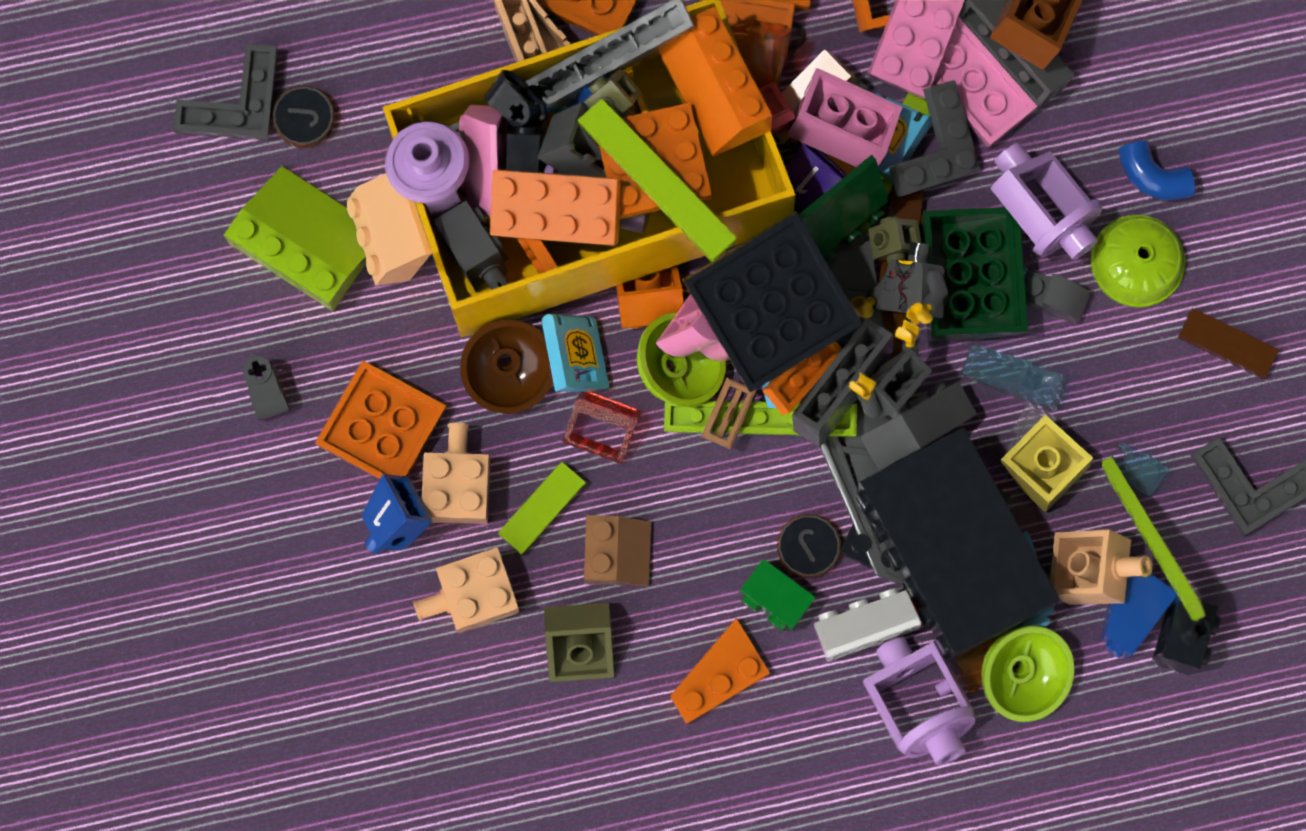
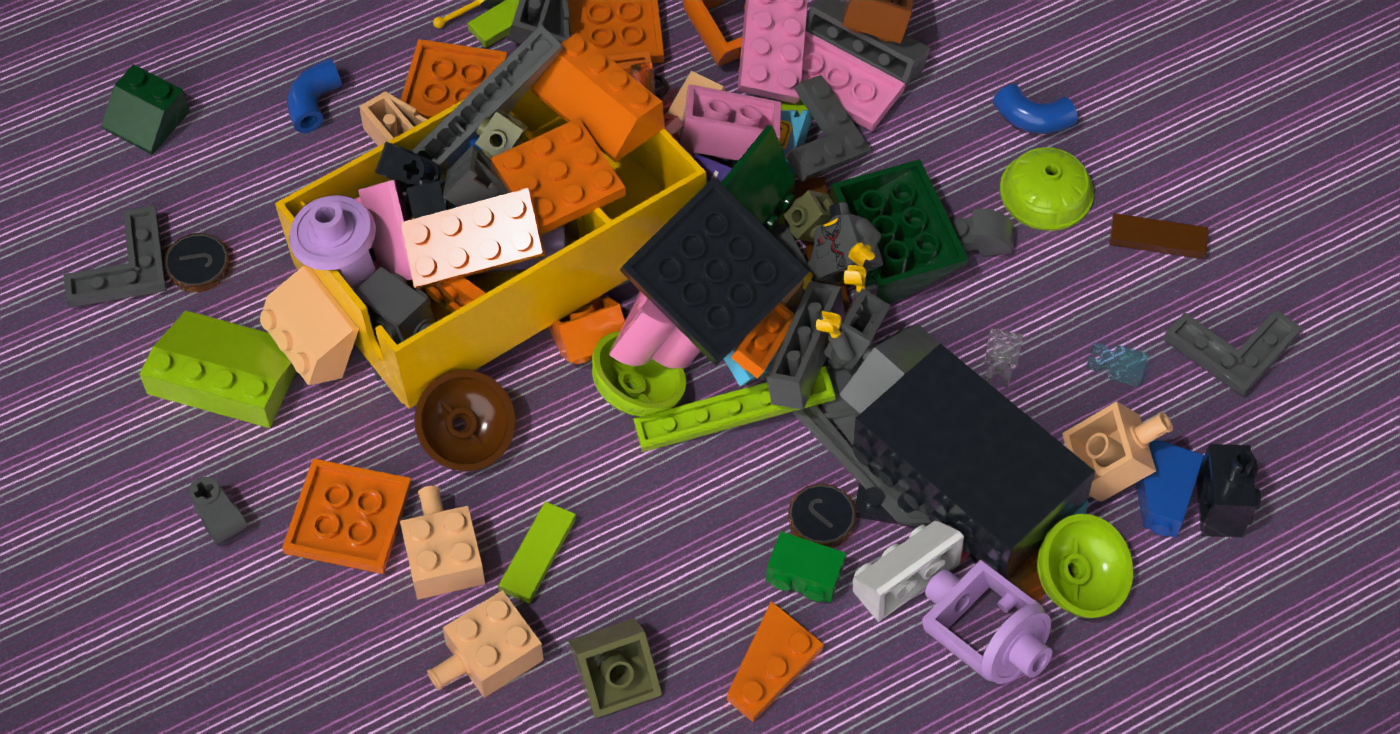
camera: 15 degrees left, 20 degrees down
blue torso [362,474,432,554] -> none
medium azure container [542,314,609,393] -> none
clear red tile [562,392,642,465] -> none
lime tile [578,99,737,263] -> none
medium nougat slope [584,515,651,586] -> none
medium nougat tile [701,378,757,450] -> none
clear light blue slope [961,344,1067,411] -> none
lavender piece [990,142,1102,260] -> none
light yellow slope [1001,415,1093,512] -> none
lime tile [1101,456,1205,621] -> none

